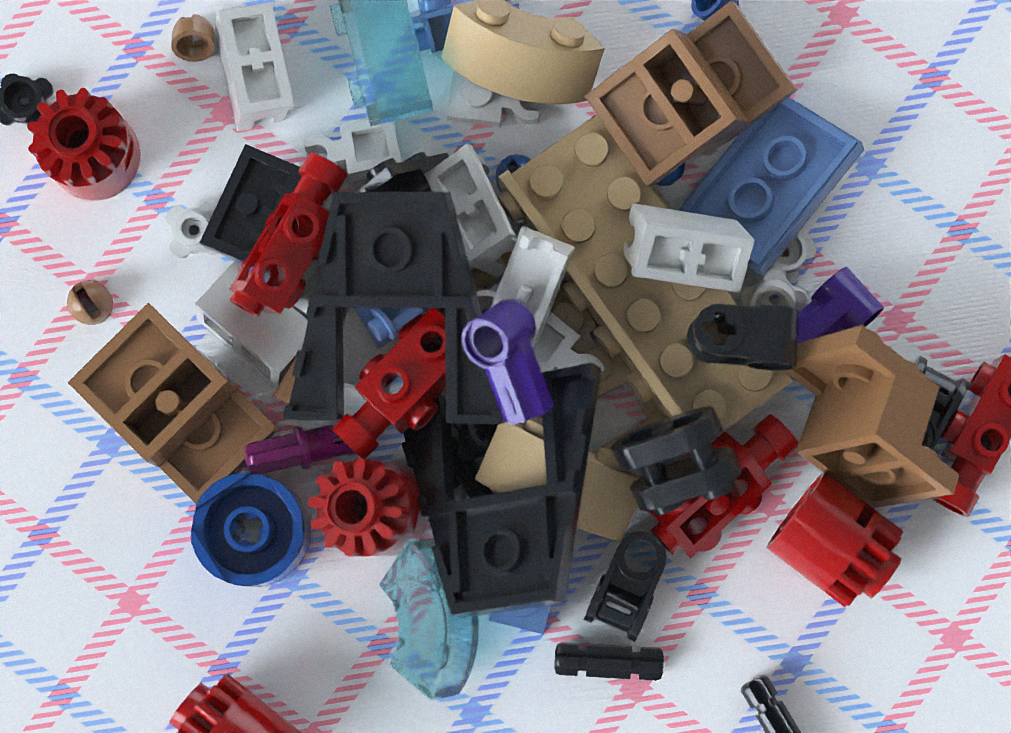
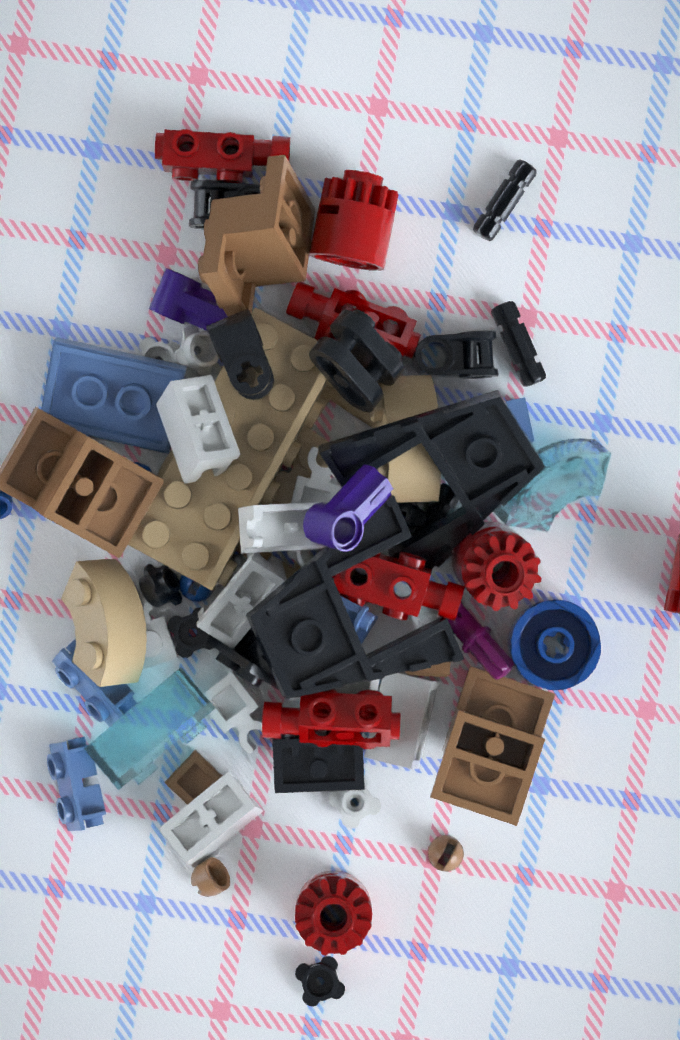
camera: 125 degrees left, 5 degrees up
none -> black plate [139,564,182,608]
none -> medium nougat tile [164,749,223,805]
none -> black plate [167,607,214,658]

